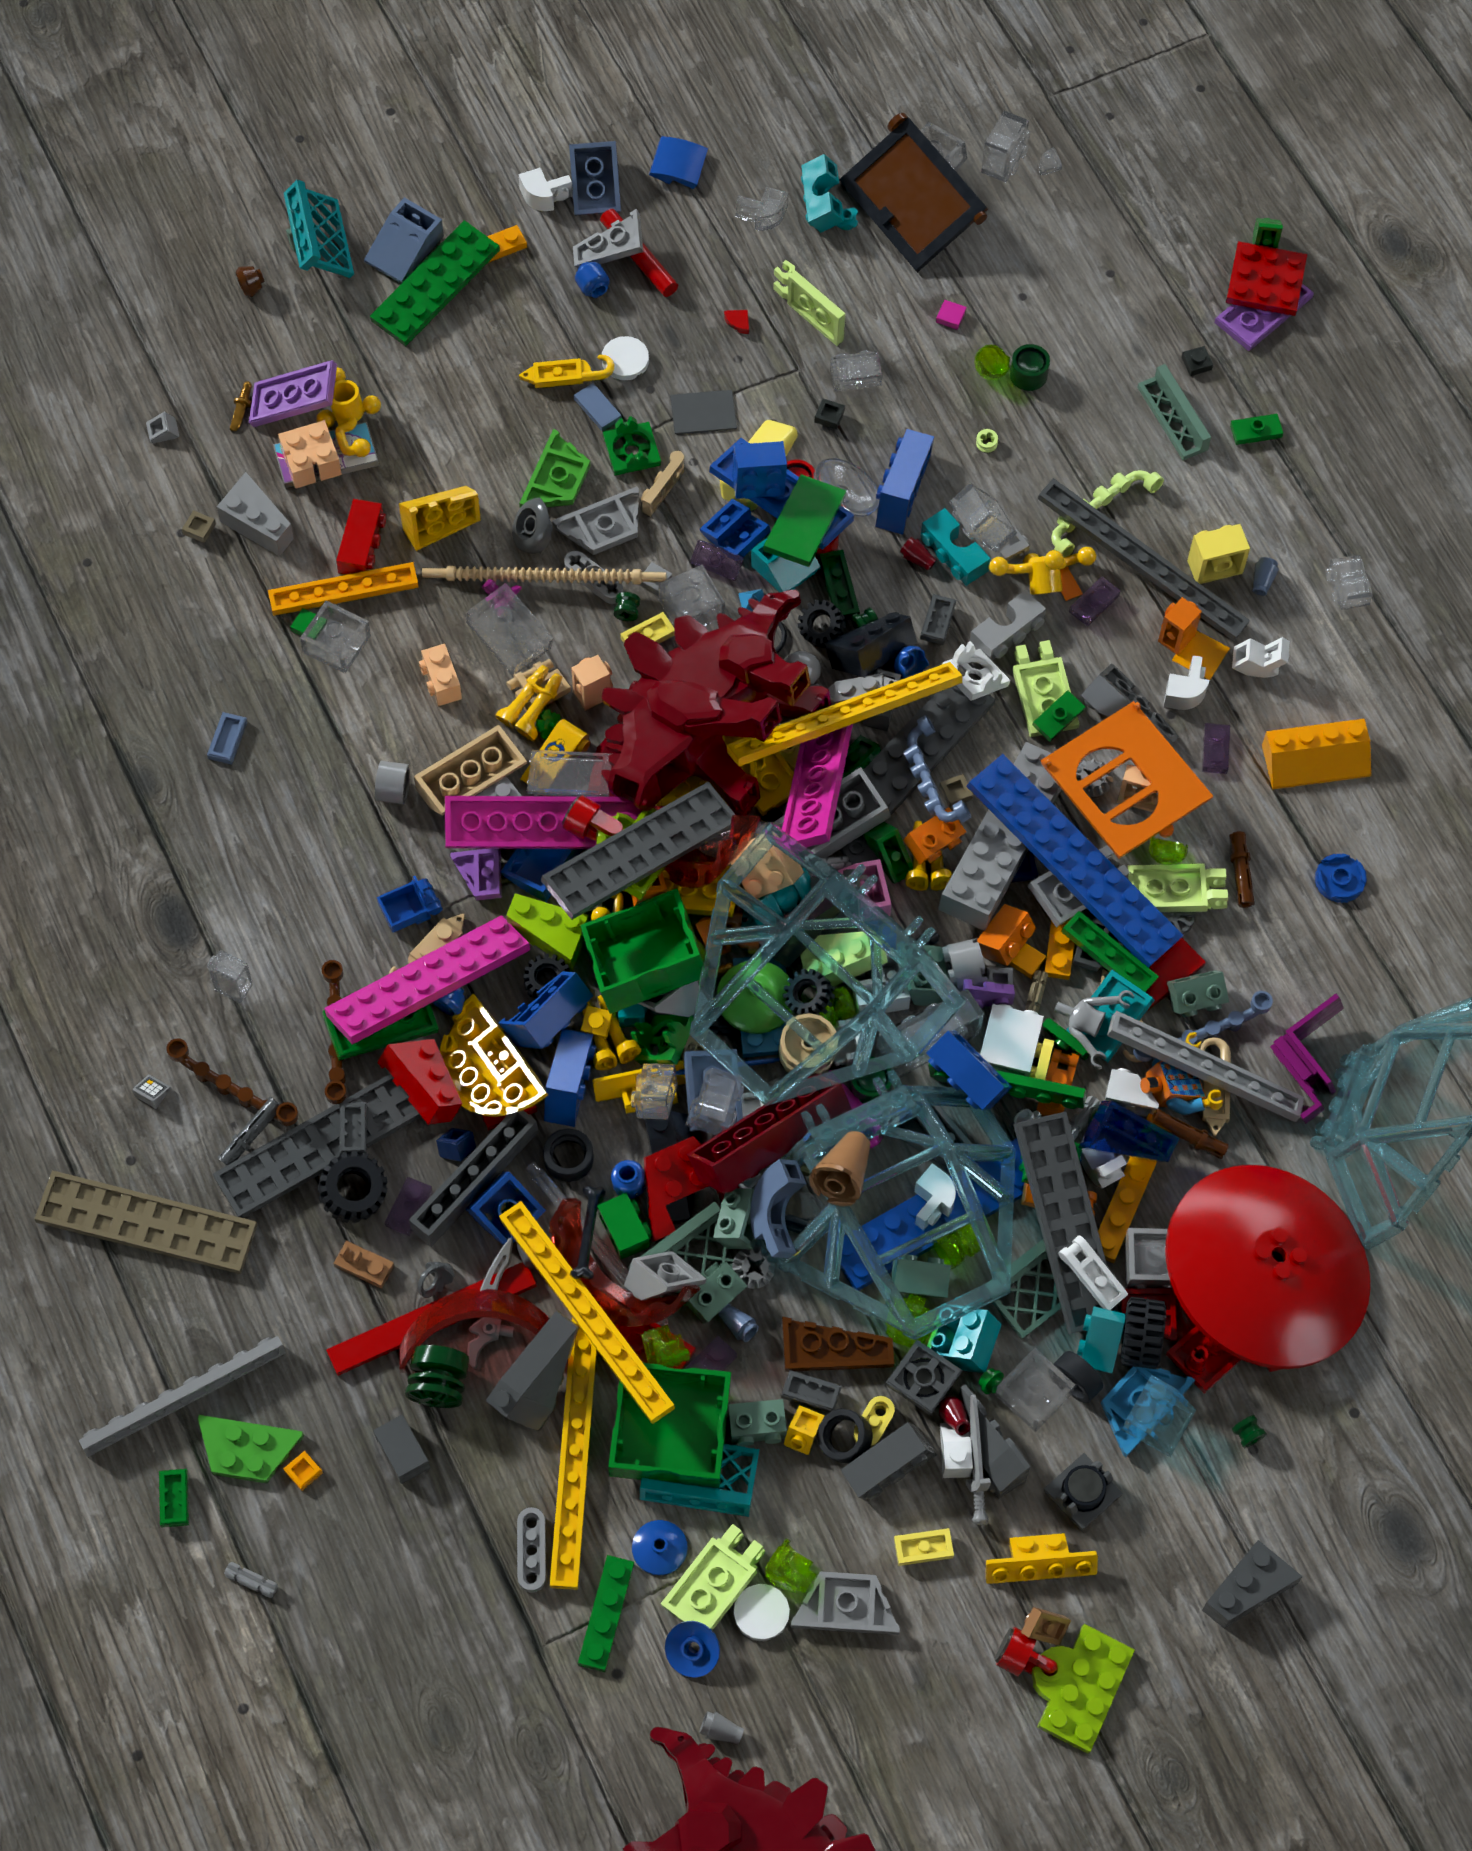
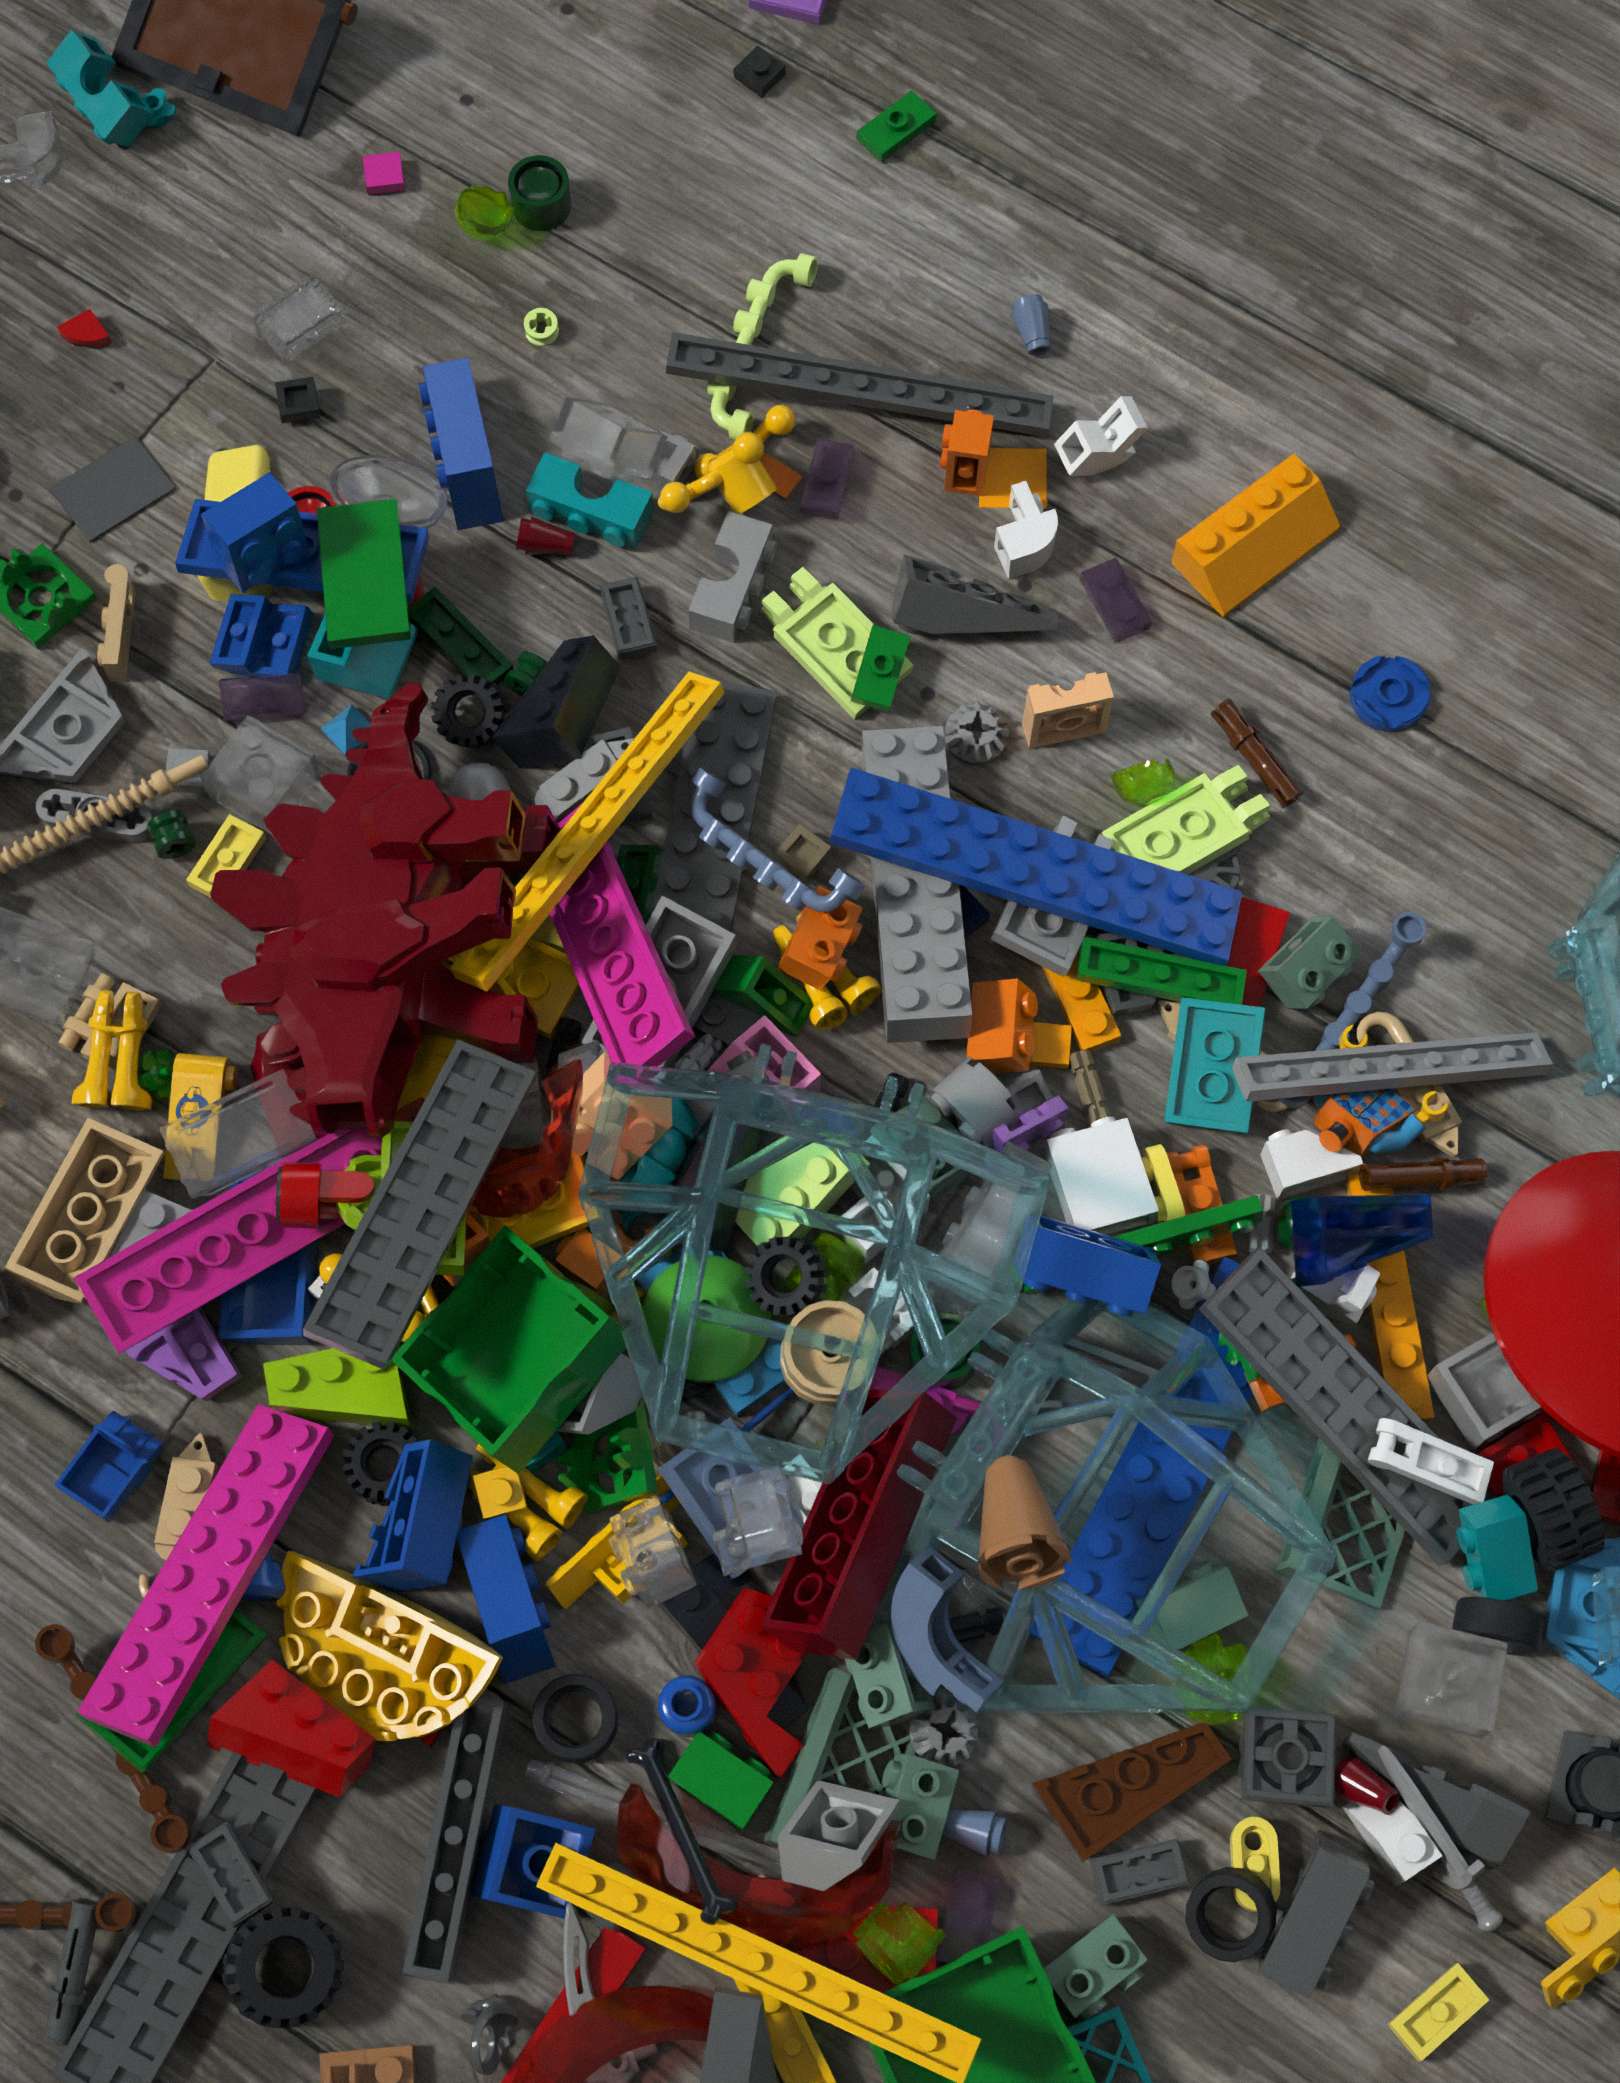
camera: 30 degrees left, 5 degrees up
clear purple plate [385,1177,432,1236] -> none
dark blue slope [436,1128,476,1161] -> none
light nougat brick [571,655,613,711] -> none
yellowish green tile [773,260,845,346] -> none
yellow bracket [784,1405,825,1455] -> none
blue hair [894,646,929,680] -> none
white brick [914,1163,956,1231] -> none
teal slope [927,1304,1002,1373] -> none
clear neon green wheel [933,1220,984,1269] -> none
white piece [942,641,1010,701] -> none
green plate [979,1368,1004,1394] -> none
orange door [1040,701,1213,859] -> none
green plate [1042,1018,1090,1061] -> none
light grey piece [1054,990,1134,1070] -> none
sand green fence [1137,364,1211,460] -> none
light yellow brick [1187,524,1250,584] -> none
magenta piece [1270,993,1344,1124] -> none
clear brick [1326,555,1372,610] -> none

